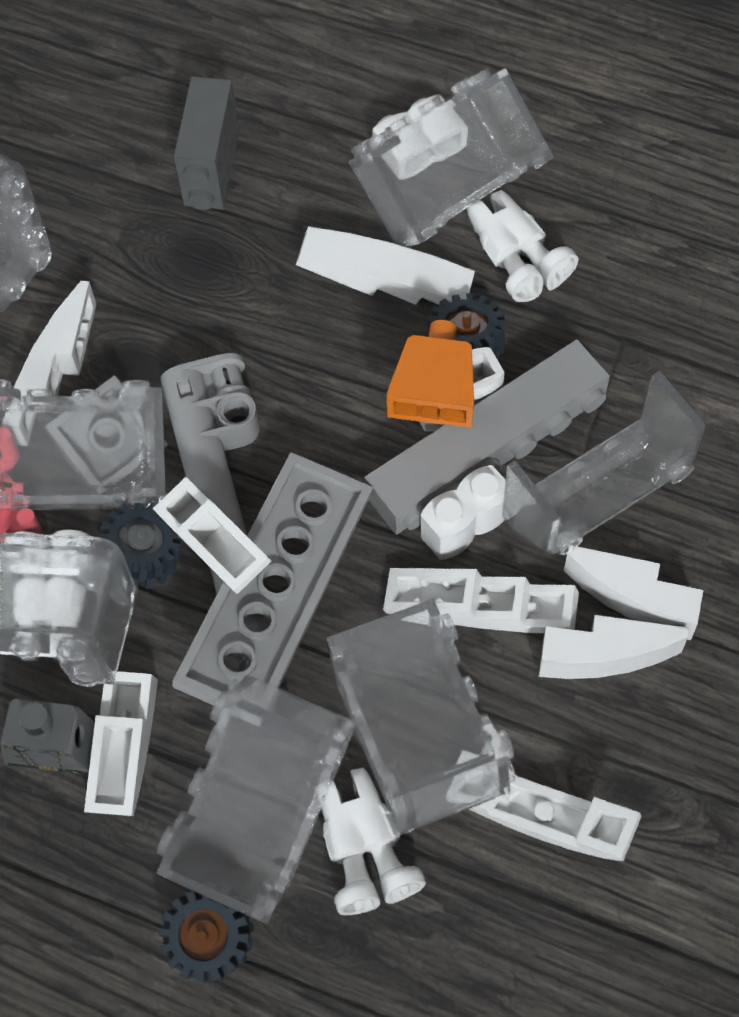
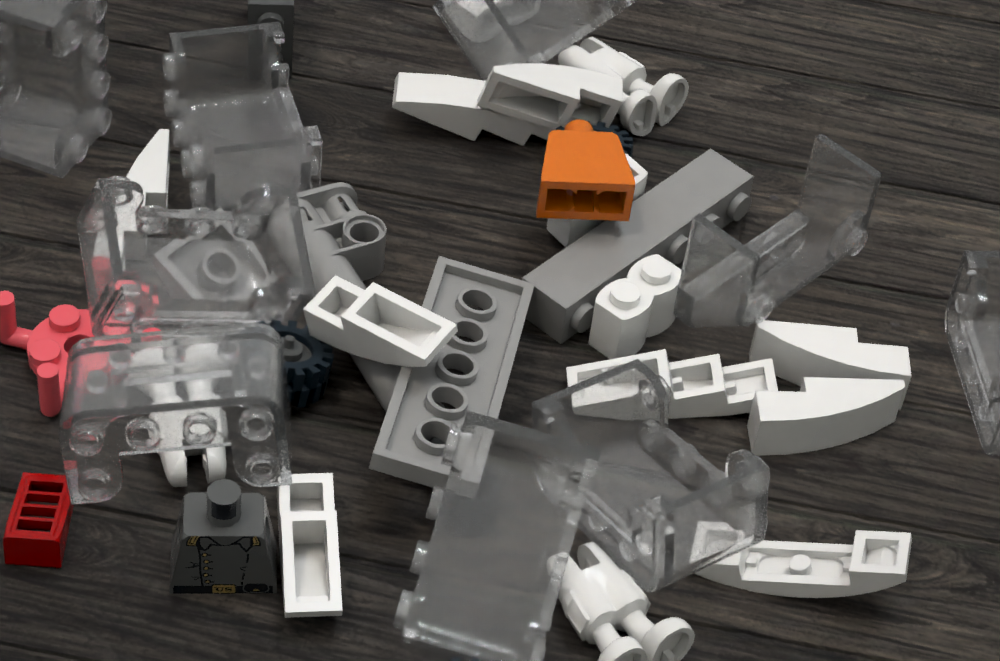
camera: 20 degrees left, 20 degrees down
none -> clear windscreen [162,21,323,218]
none -> white slope [477,63,623,130]

